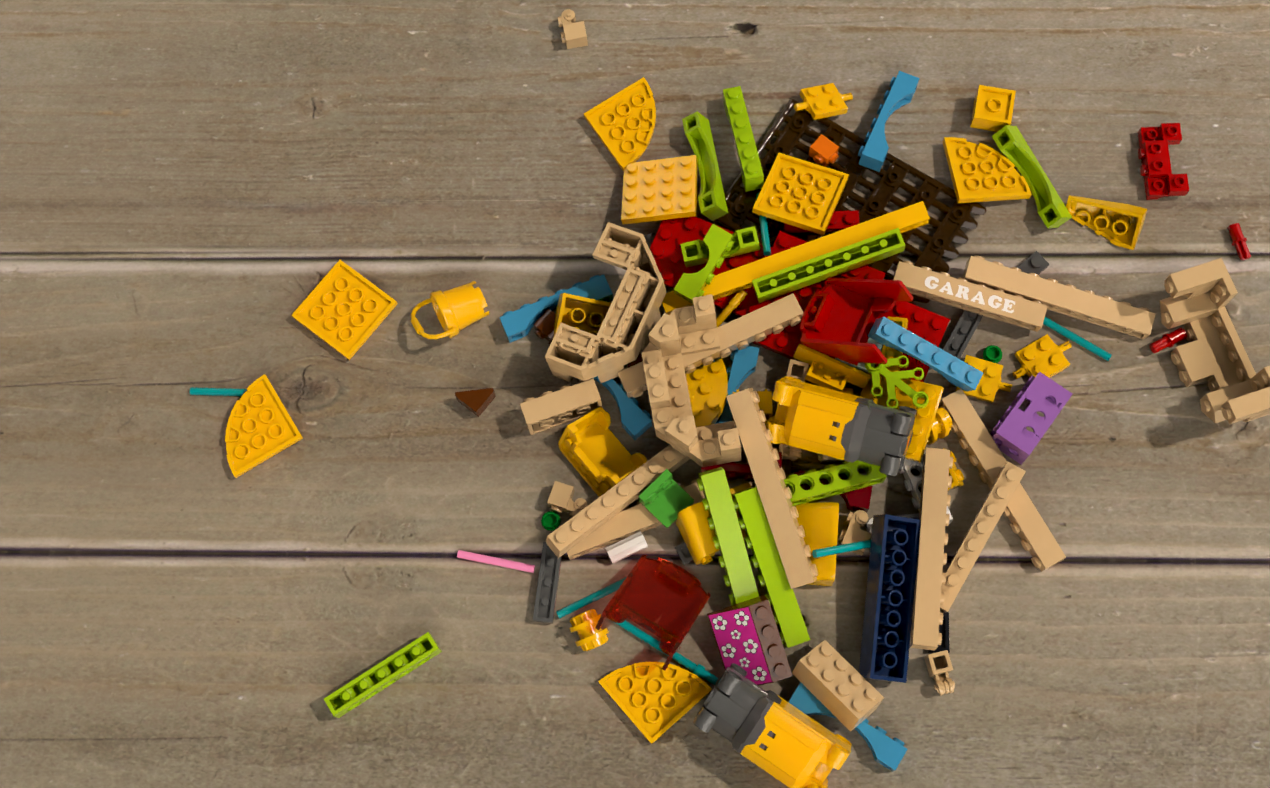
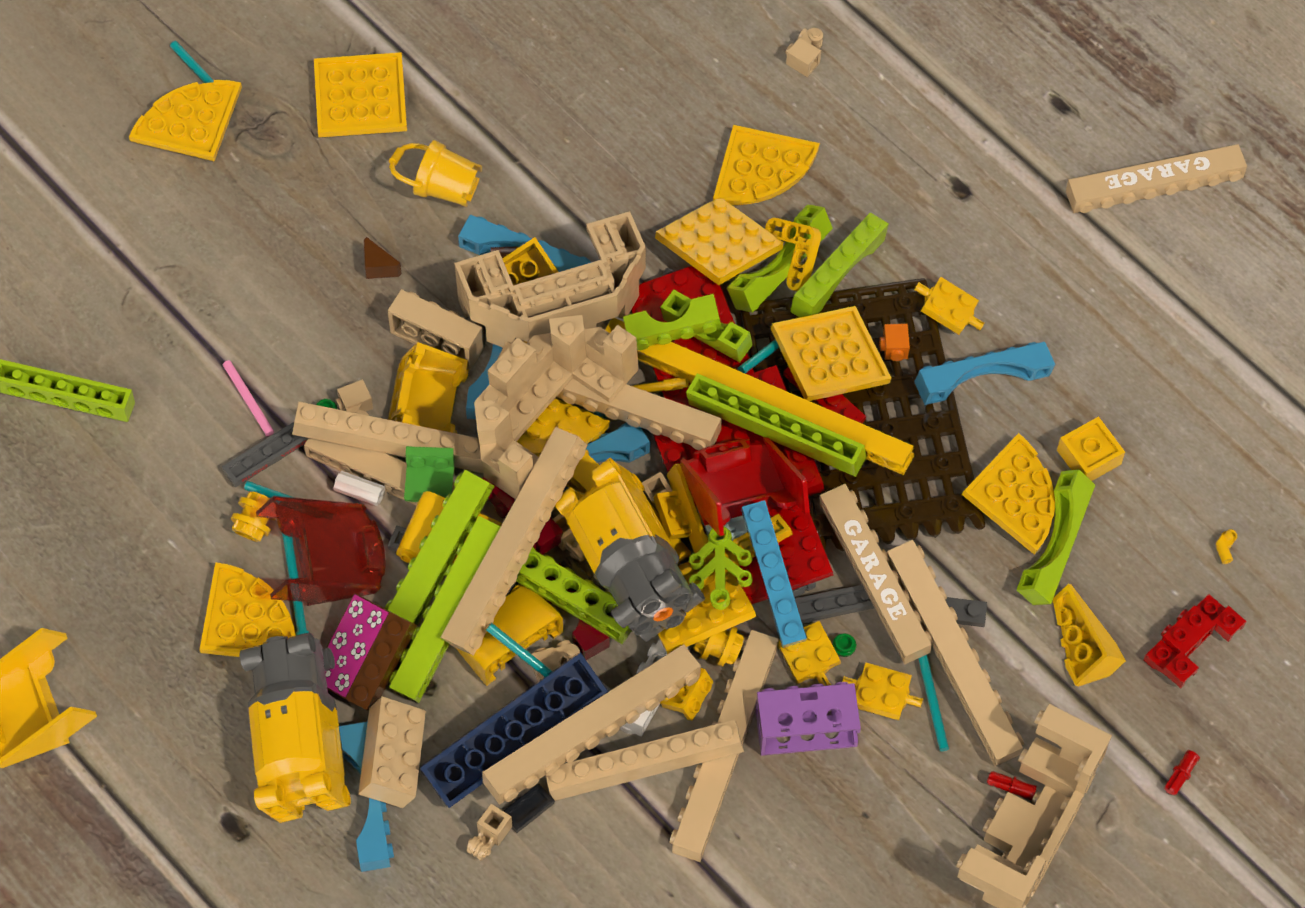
camera: 40 degrees right, 10 degrees down
none -> yellow beam [765,218,821,291]
none -> yellow arm [1215,529,1237,564]

